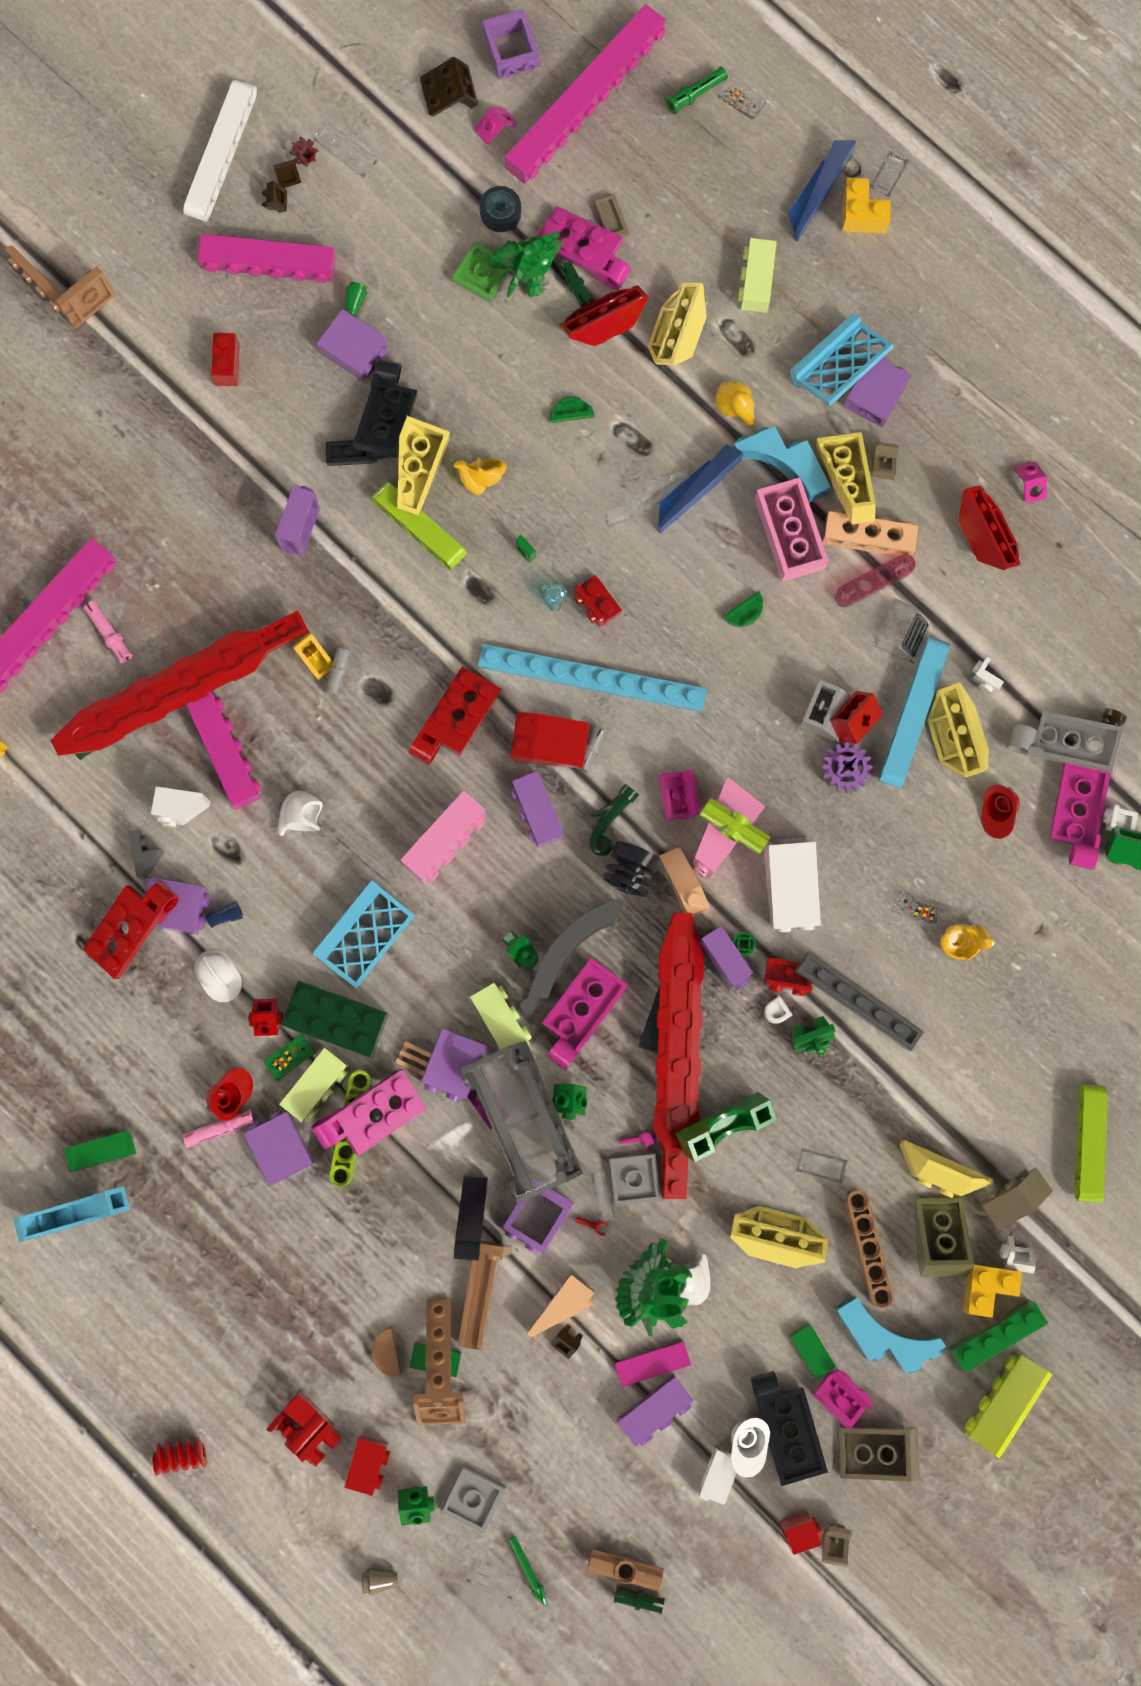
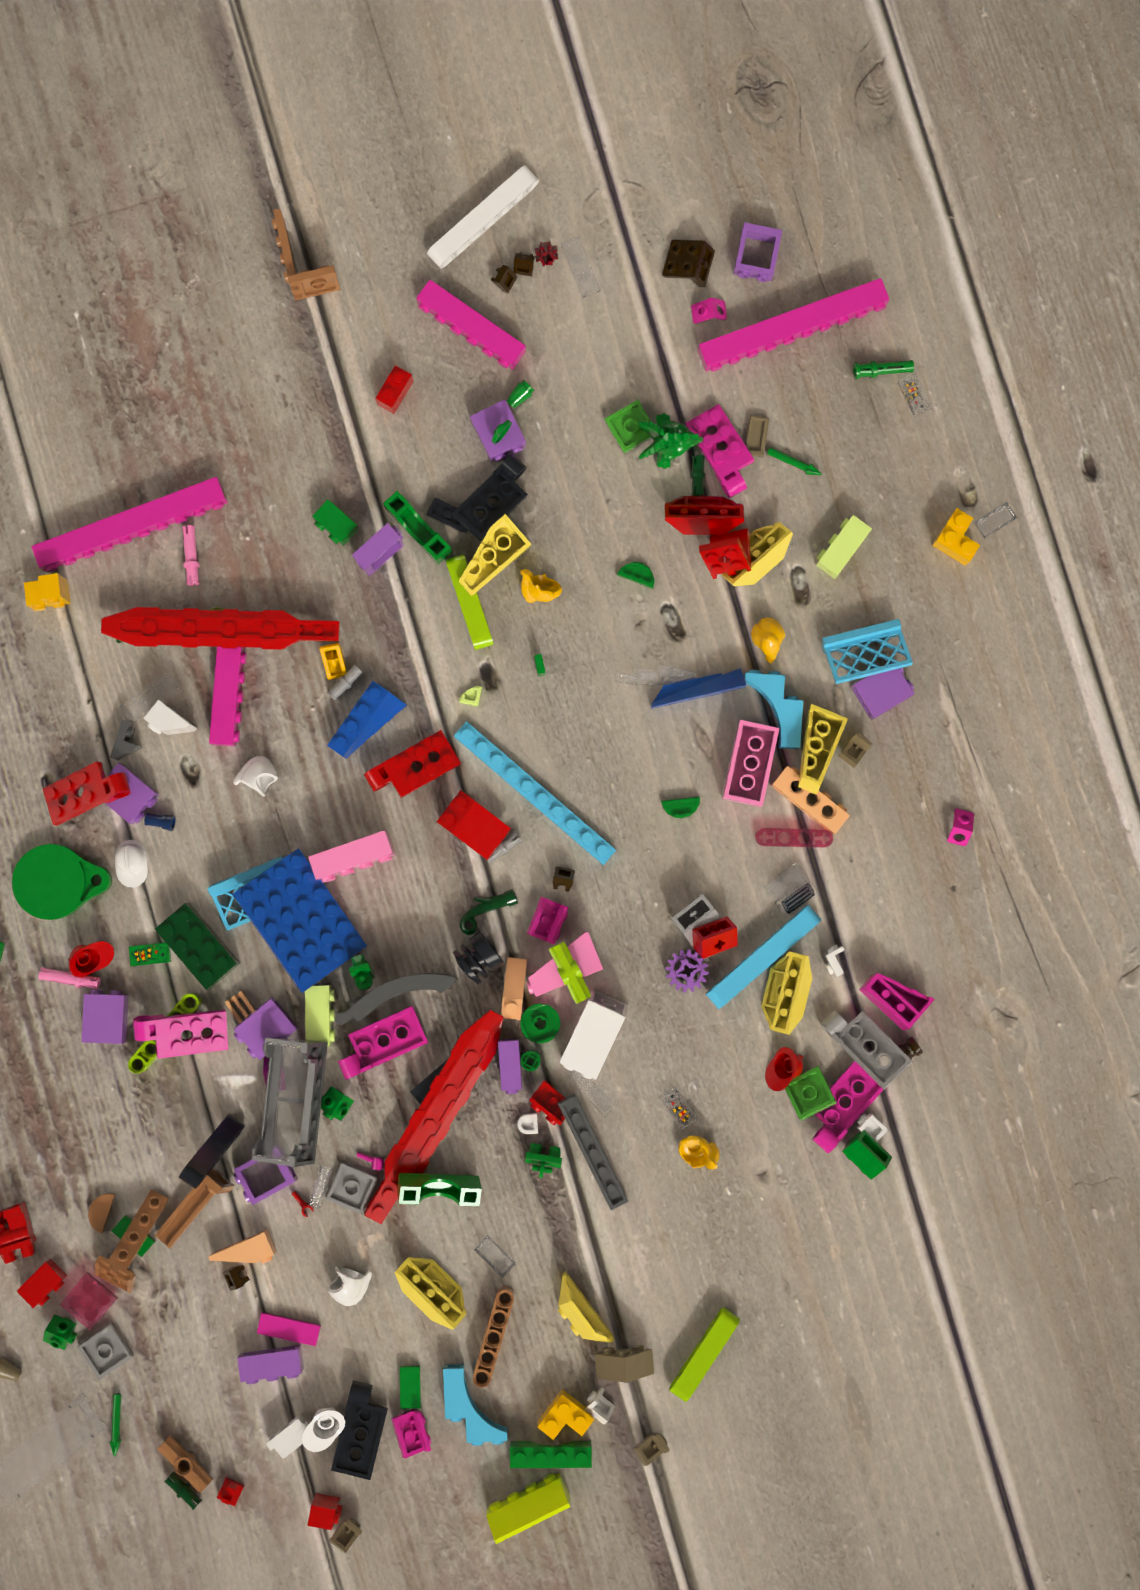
camera: 30 degrees right, 5 degrees up
red brick [248,998,284,1036] -> none
yellowish green brick [279,1048,349,1123] -> none
wheel [480,186,521,232] -> none
medium lavender brick [510,771,564,848] -> none
clear light blue cone [539,582,568,612] -> none
red bracket [573,575,622,628] -> none
green piece [615,1239,692,1336] -> none
blue wedge [789,140,856,242] -> none
dark tan slope [839,1427,920,1482] -> none
olive slope [915,1198,974,1277] -> none
red wedge [958,485,1021,570] -> none
none -> green piece [12,844,112,920]
none -> clear pink plate [60,1272,118,1331]
none -> red tile [217,1477,245,1506]
none -> blue plate [232,848,367,993]
none -> green piece [312,499,359,546]
none -> blue wedge [327,681,407,759]
none -> green arch [383,490,452,565]
none -> yellowish green tile [459,686,482,706]
none -> green piece [492,420,512,445]
none -> green plate [520,1003,560,1044]
none -> dark brown tile [552,867,575,892]
none -> dark tan bracket [633,1433,670,1466]
none -> red bracket [699,528,751,579]
none -> green piece [767,447,822,475]
none -> bright green plate [785,1066,837,1121]
none -> dark pink wedge [859,973,935,1030]

